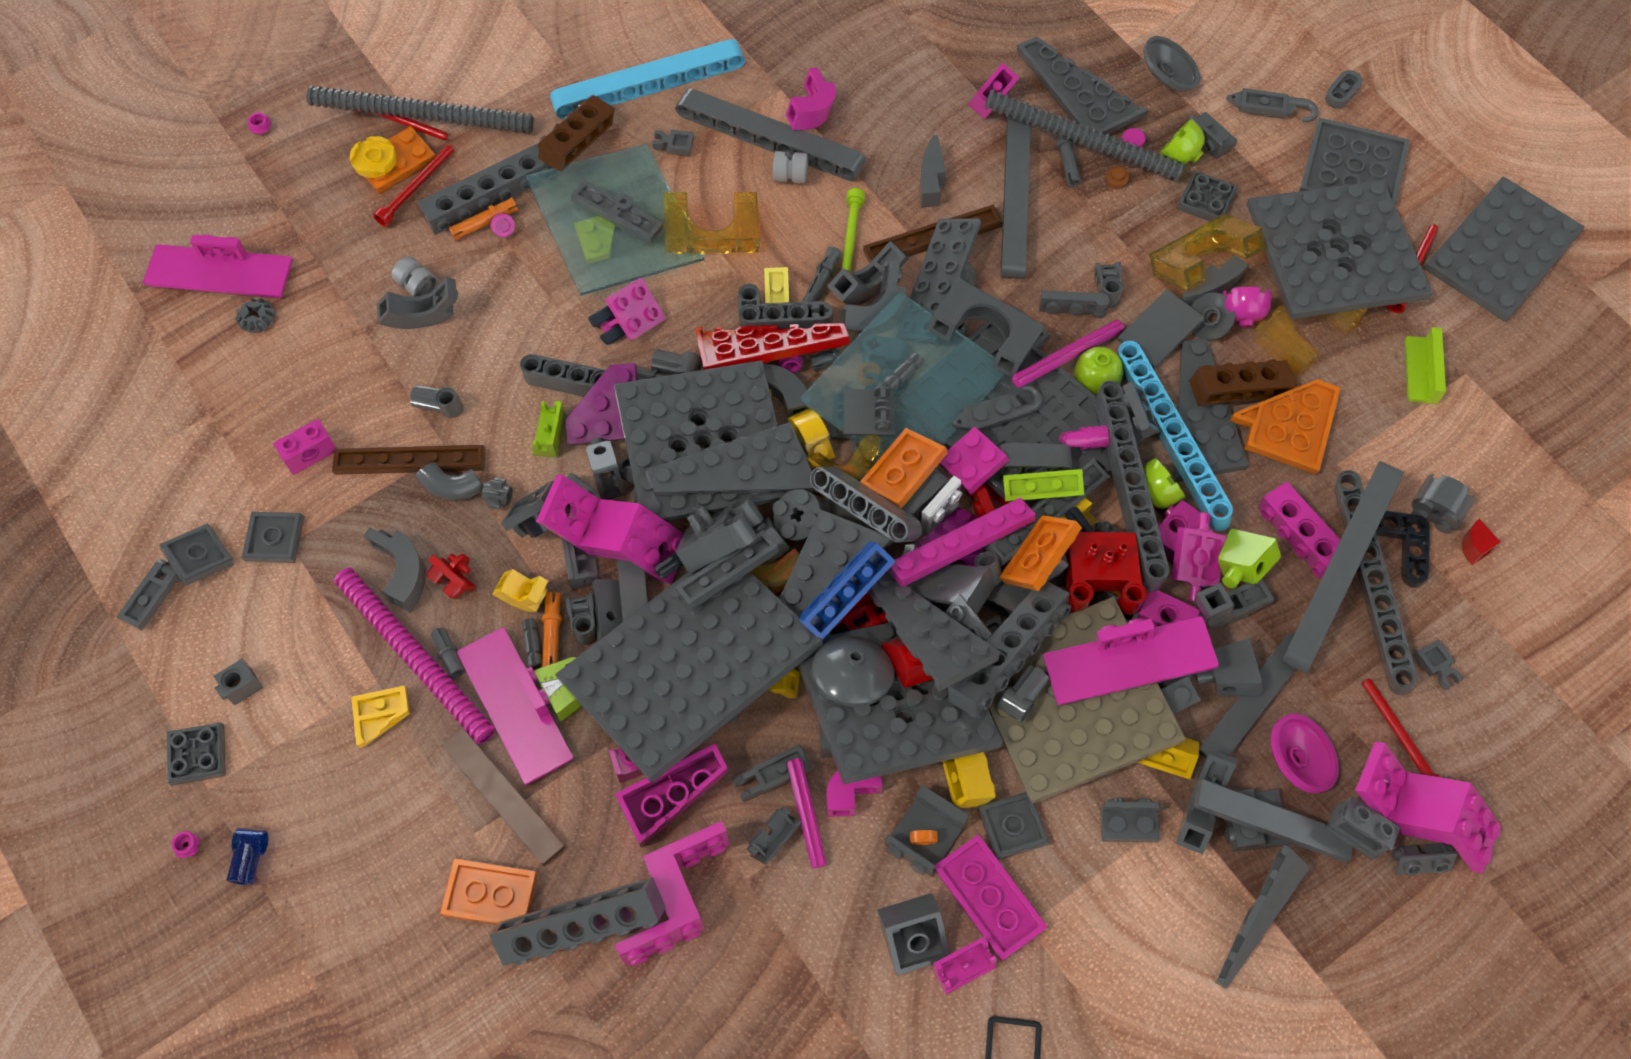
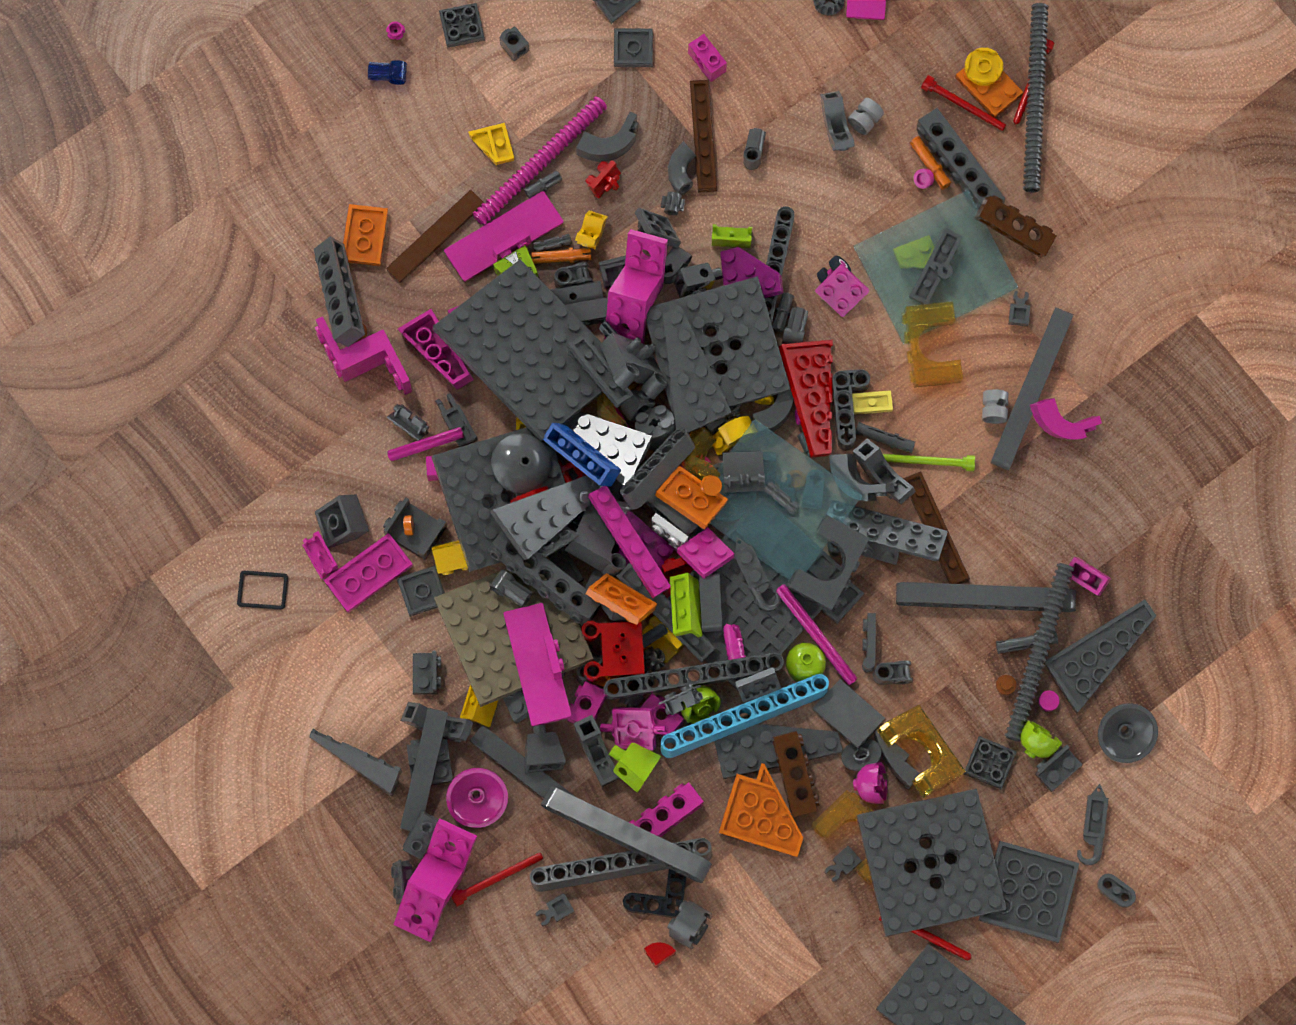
camera: 85 degrees right, 10 degrees up
medium azure beam [550,39,745,119] -> none
dark grey slope [920,135,946,208] -> none
lime panel [1405,327,1446,404] -> none
none -> dark grey hinge [659,684,703,715]
none -> orange tile [700,475,722,496]
none -> dark grey plate [824,846,862,882]

